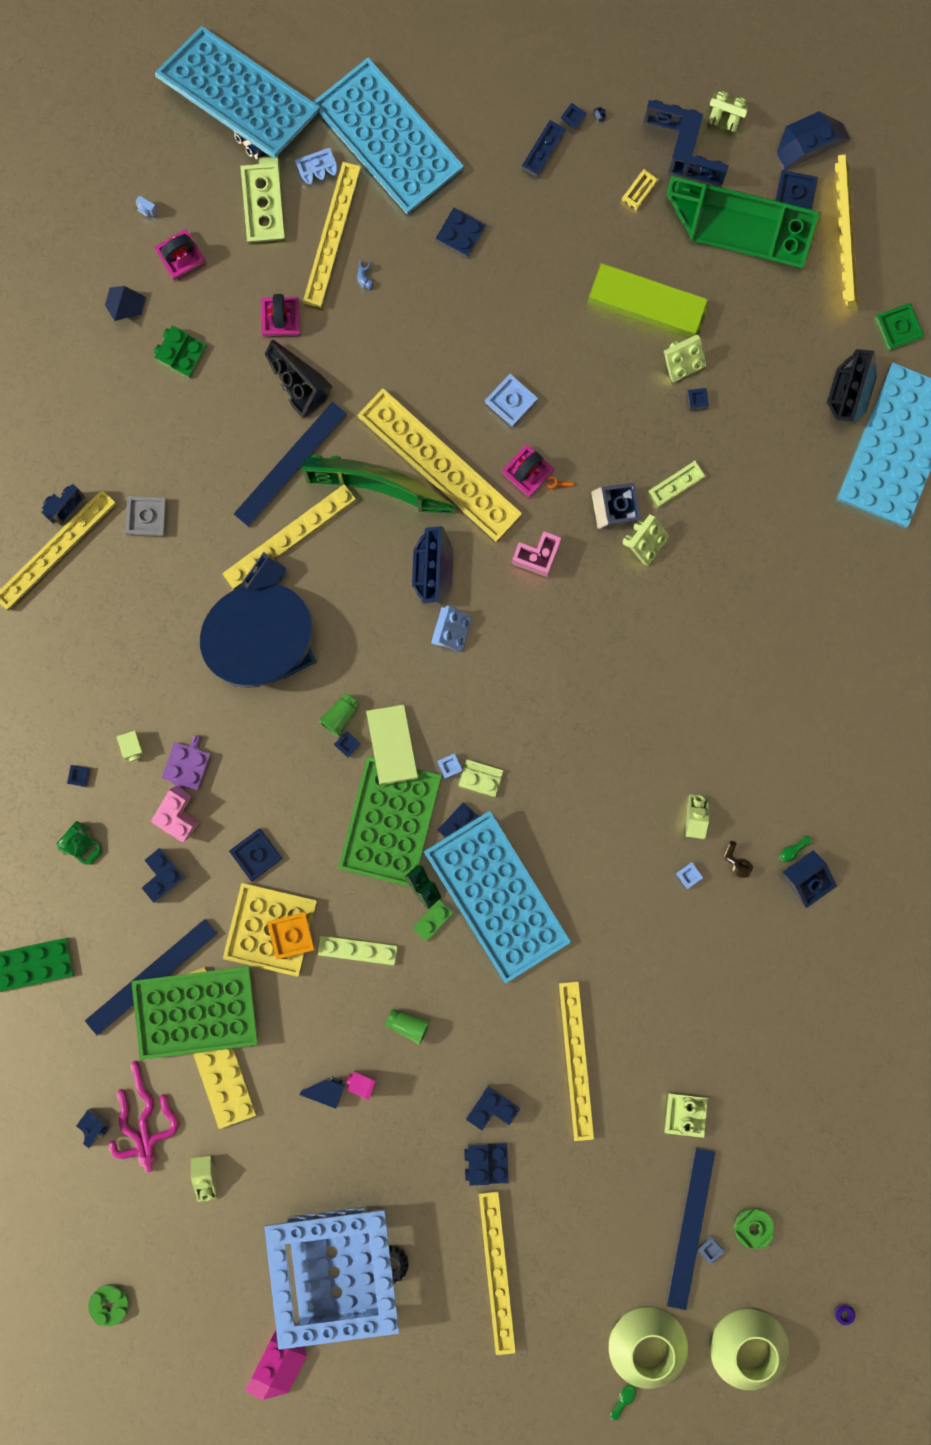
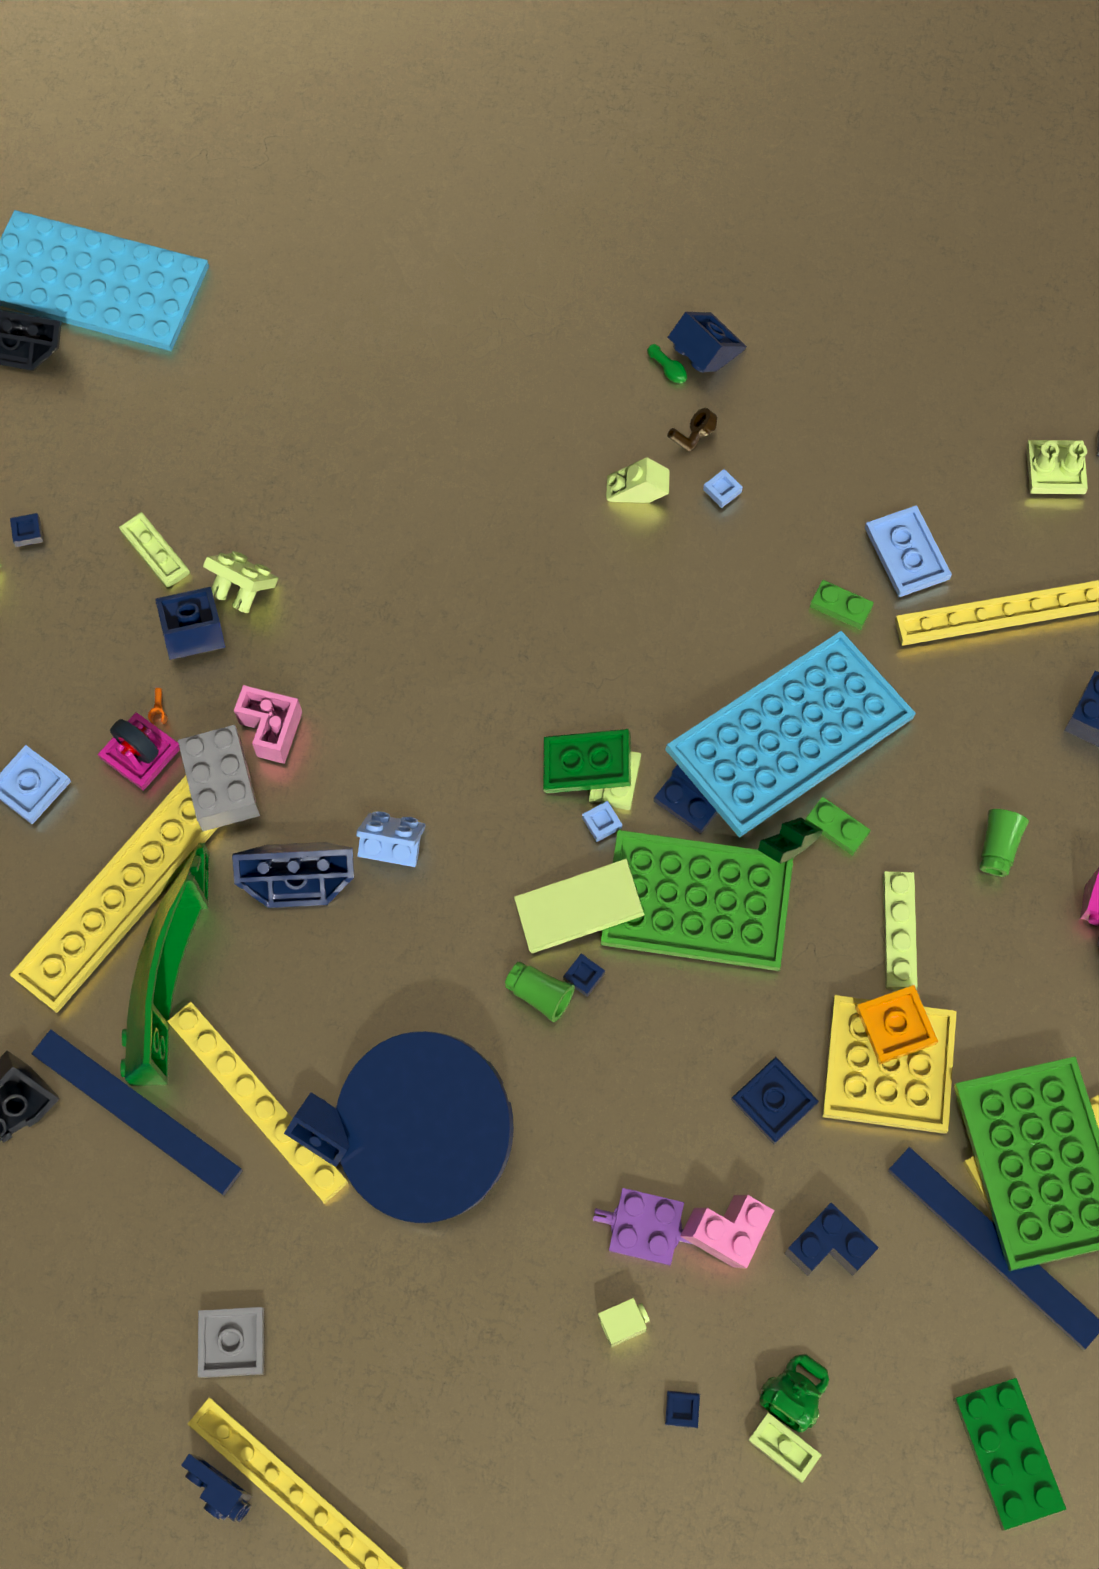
camera: 90 degrees left, 15 degrees down
none -> light grey brick [178,725,260,831]
none -> green tile [543,729,631,794]
none -> yellowish green plate [748,1413,822,1483]
none -> bright green plate [810,580,874,630]
none -> light blue plate [865,505,952,597]

